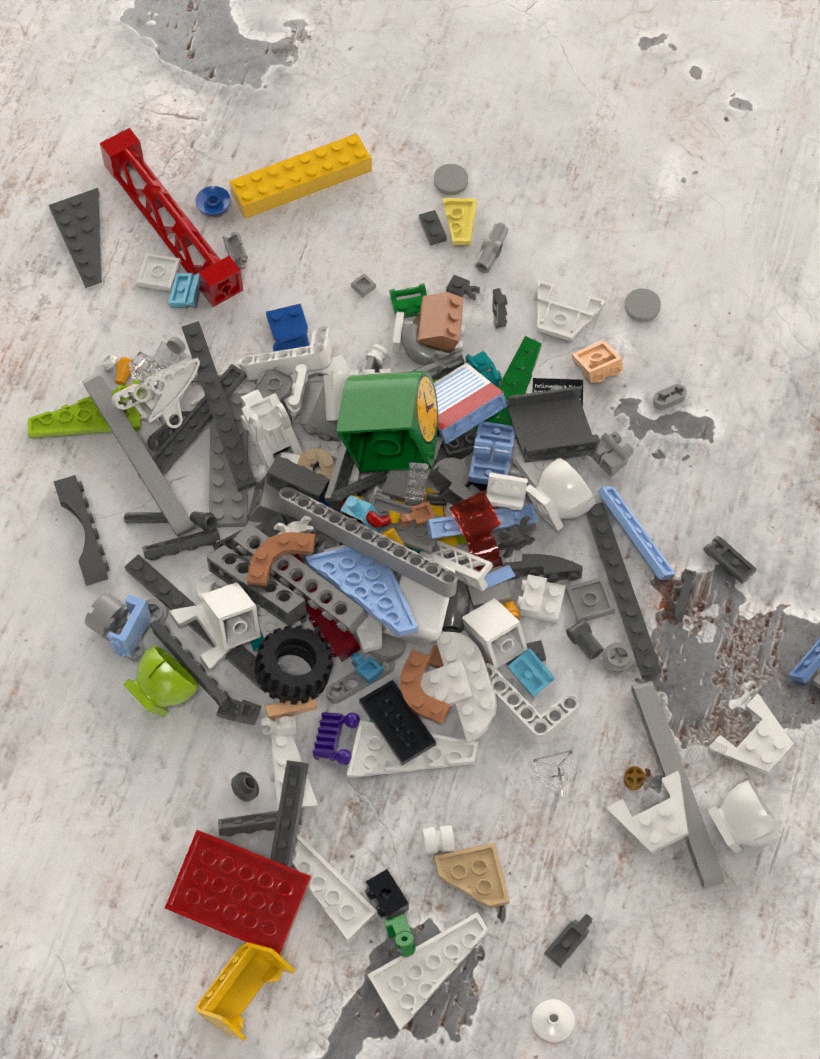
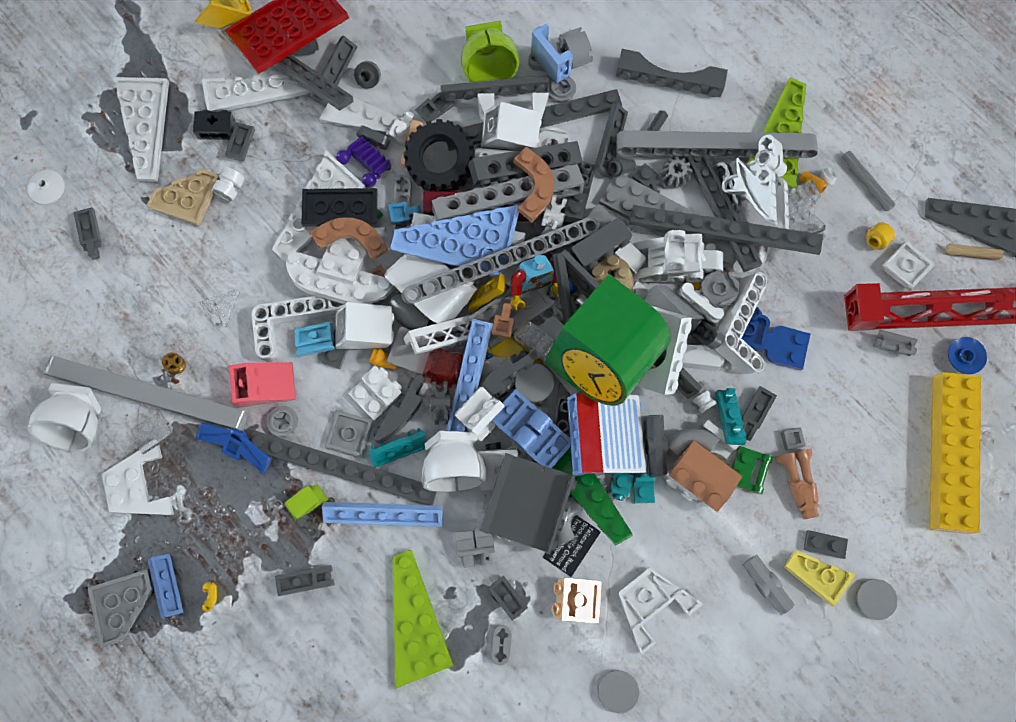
camera: 120 degrees right, 15 degrees up
medium azure plate [168,273,200,307] -> none
white plate [251,464,268,482] -> none
green leg [384,914,416,957] -> none
dark grey plate [446,275,480,300] -> none
clear red plate [449,490,501,542] -> none
light blue sticker [484,565,515,589] -> none
dark grey hinge [492,288,508,329] -> none
dark grey piece [566,619,604,660] -> none
white wing [607,771,689,854] -> none
none -> blue plate [195,422,272,474]
none -> yellow arm [202,581,217,612]
none -> dark grey plate [225,122,255,162]
none -> coral slope [229,362,296,408]
none -> lime slope [285,484,329,520]
none -> dark grey beam [356,125,391,150]
none -> teal plate [368,428,428,468]
none -> lime wing [393,549,453,689]
none -> dark grey plate [488,575,528,621]
none -> dark grey plate [632,163,666,194]
none -> light grey gear [660,156,692,189]
none -> dark grey plate [691,320,723,350]
none -> teal plate [715,388,747,446]
none -> dark grey hinge [742,386,777,441]
none -> nougat piece [775,448,819,520]
none -> light grey axle [842,151,896,211]
none -> yellow head [866,222,895,250]
none -> tan axle [945,244,1003,260]

